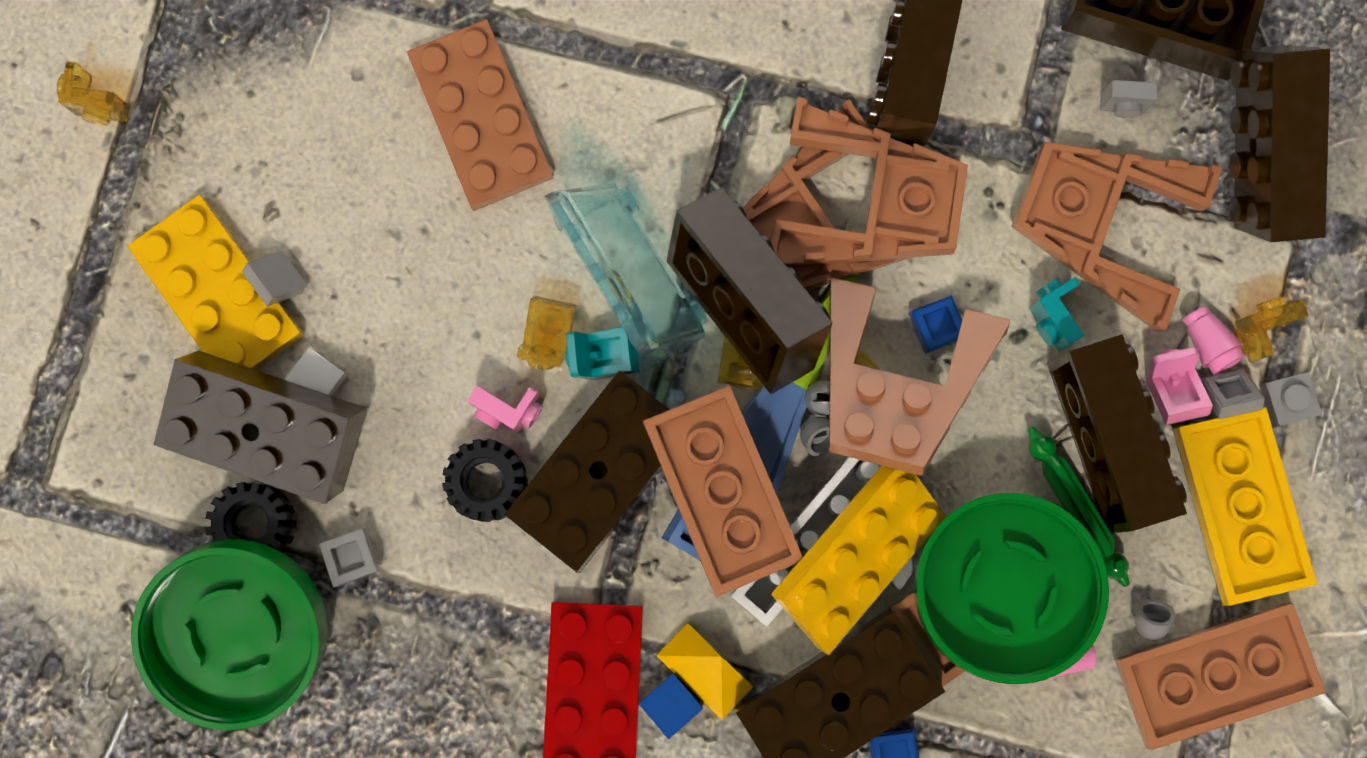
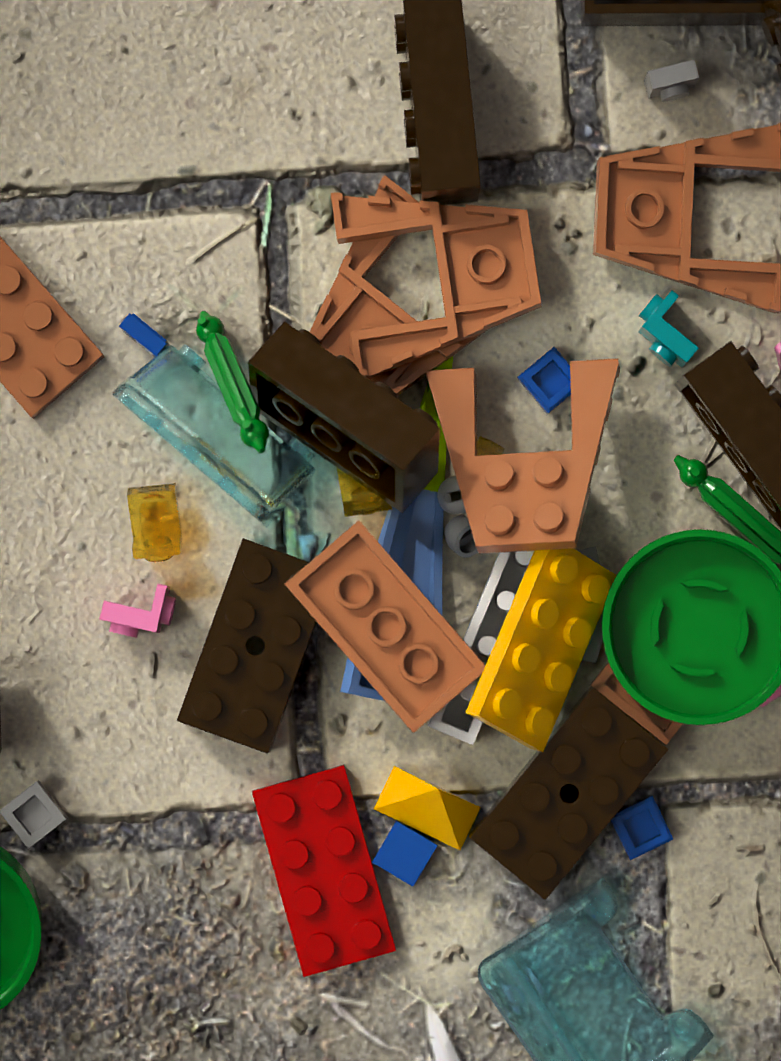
camera: 20 degrees left, 5 degrees up
black tyre [442,439,528,522] -> none
teal bracket [565,326,639,380] -> none
none -> blue tile [119,313,170,361]
none -> green wheel [196,311,269,454]

